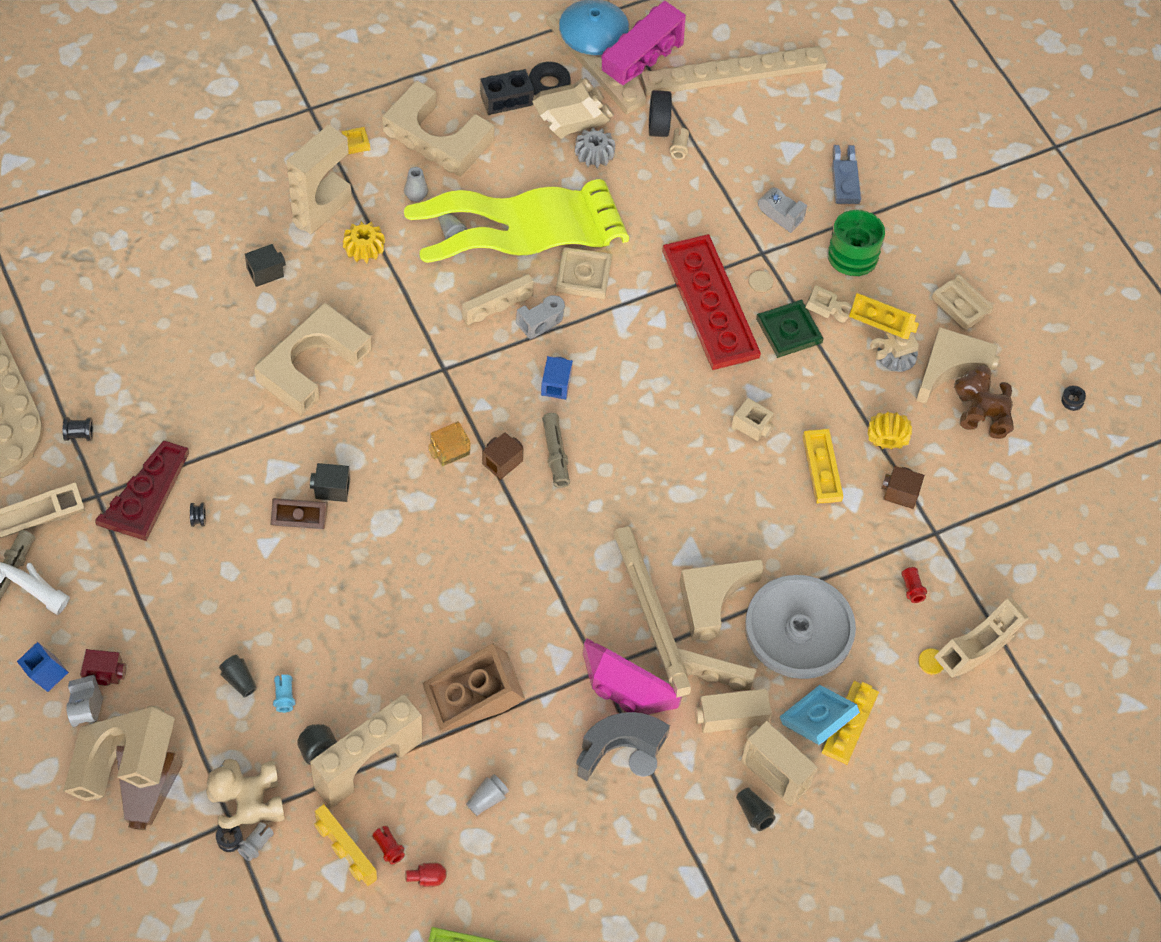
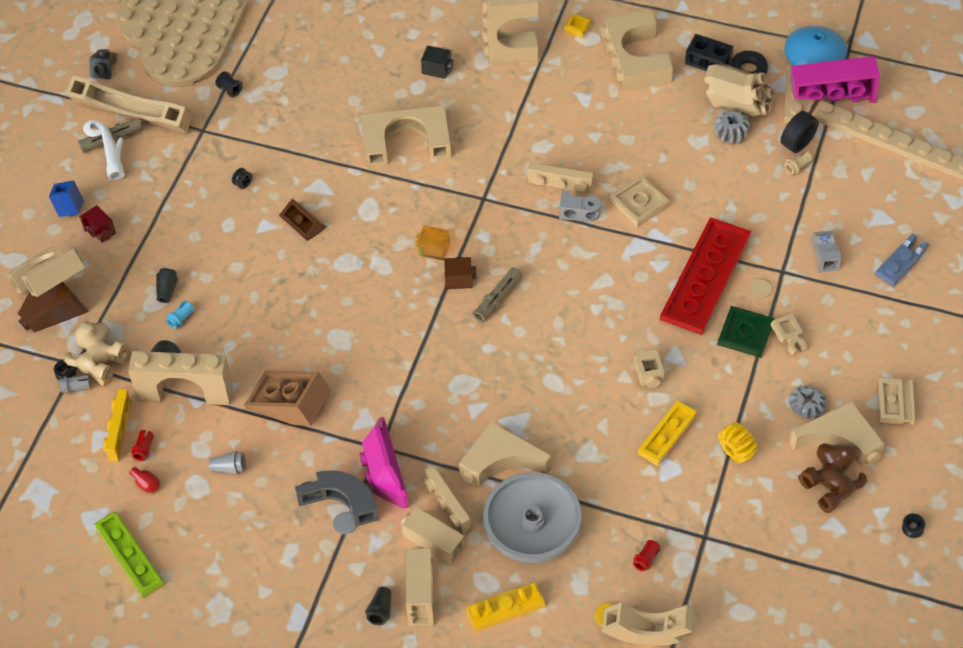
camera: 50 degrees right, 5 degrees down
light grey leg [66,675,103,727] -> none
dark red wing [95,440,189,541] -> none
pearl dark grey brick [310,463,350,502] -> none
yellow gear [343,221,385,264] -> none
light grey cone [404,167,428,202] -> none
neon yellow flag [404,179,629,263] -> none
light grey cone [438,213,467,240] -> none
blue brick [541,356,573,400] -> none
tan piece [614,526,691,697] -> none
medium azure plate [780,685,860,745] -> none
green wheel [828,210,885,276] -> none
yellow plate [849,293,919,339] -> none
tan plate [870,332,919,360] -> none
reddish brown brick [881,466,925,509] -> none

